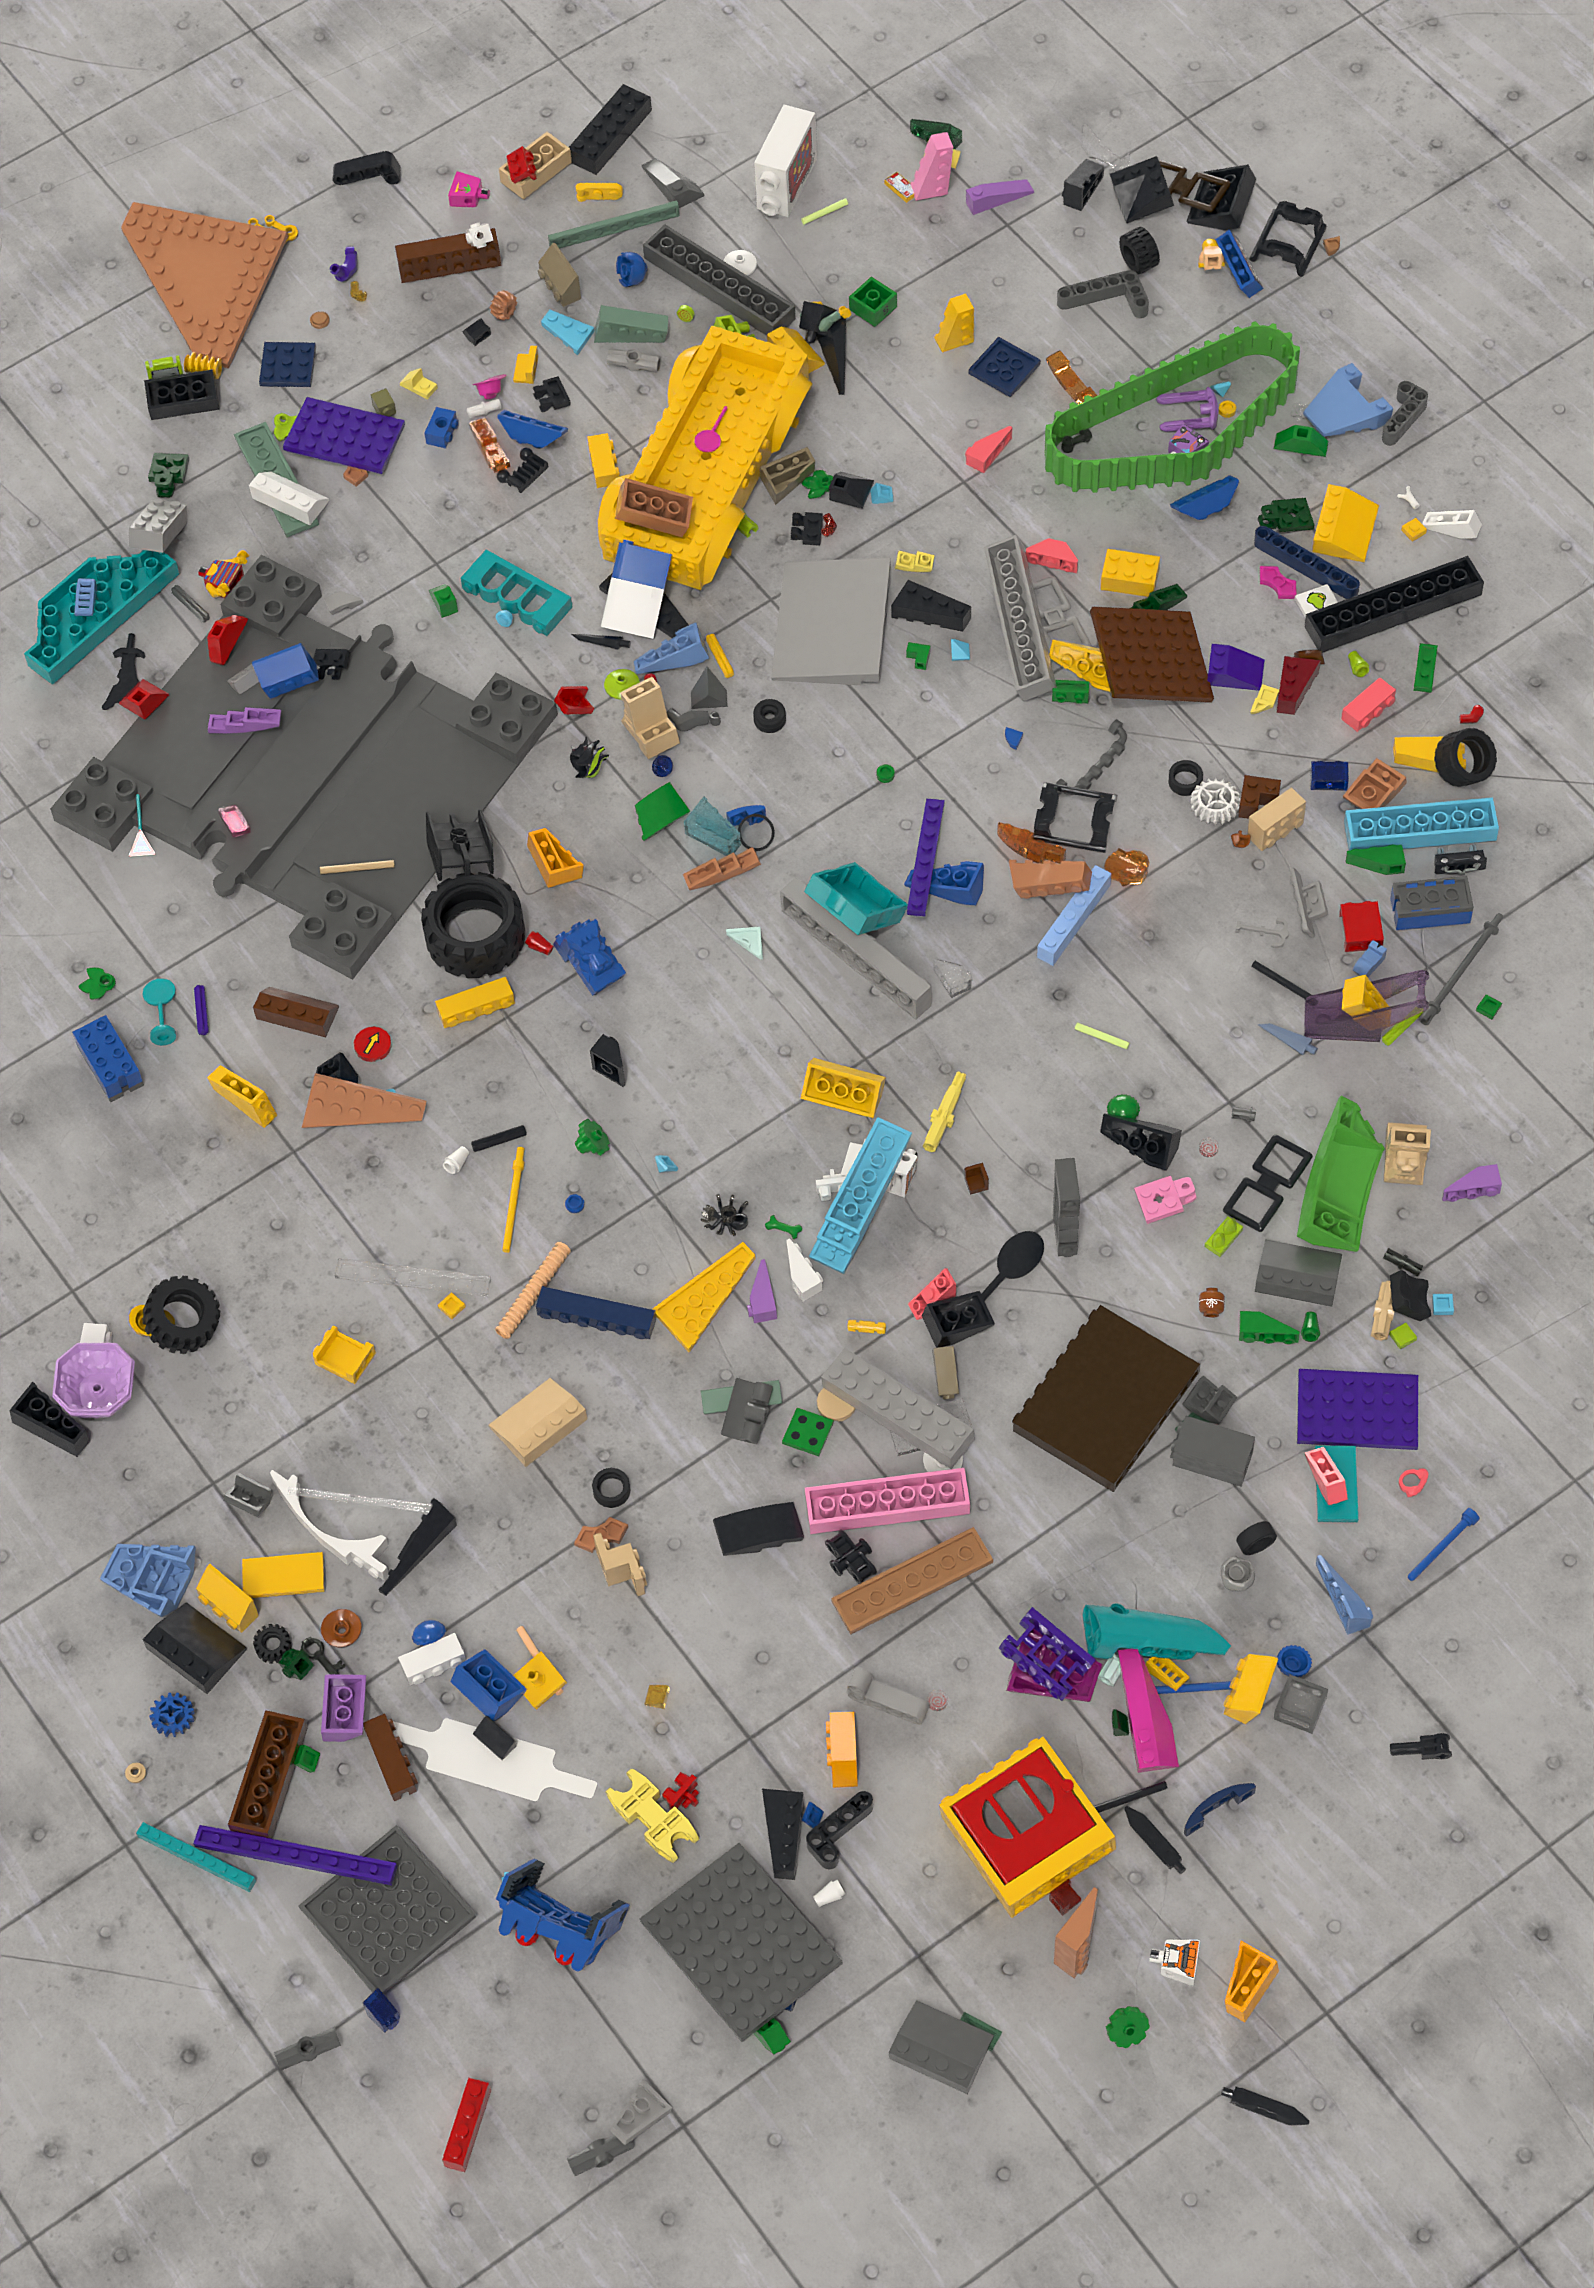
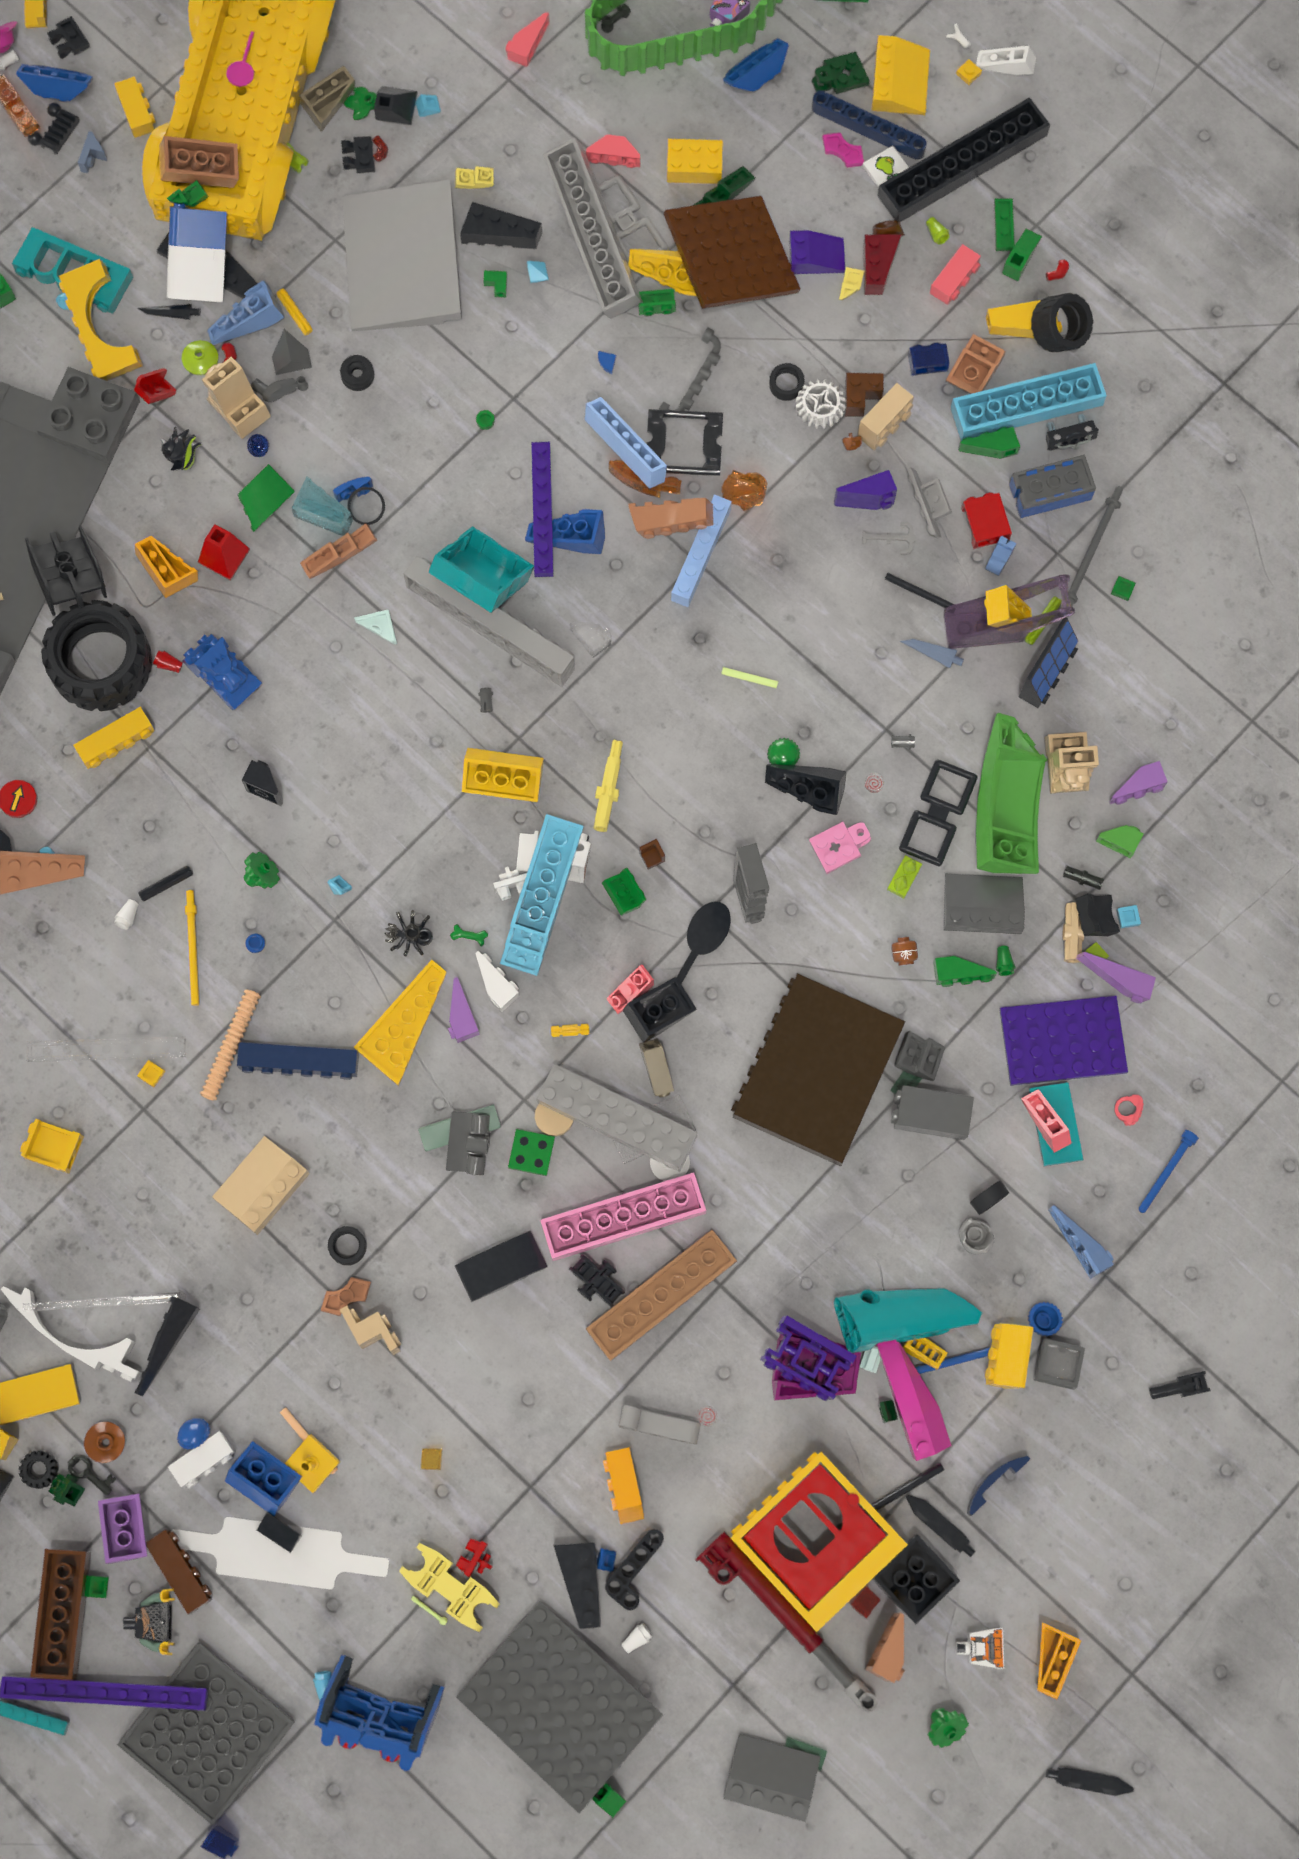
camera: 15 degrees left, 15 degrees up
none -> yellow arch [59,259,143,381]
none -> sand blue slope [78,131,107,174]
none -> torso [123,1589,175,1655]
none -> green slope [167,180,209,207]
none -> red slope [198,524,250,581]
none -> yellowish green hinge [411,1596,447,1625]
none -> dark grey pin [478,688,493,713]
none -> light blue brick [585,397,667,489]
none -> green bracket [602,868,646,916]
none -> dark red piece [695,1531,878,1712]
none -> dark purple slope [834,470,897,510]
none -> black slope [872,1534,960,1625]
none -> green slope [1002,229,1042,282]
none -> slope [1019,616,1078,709]
none -> medium lavender slope [1076,952,1156,1003]
none -> bright green slope [1096,825,1144,859]

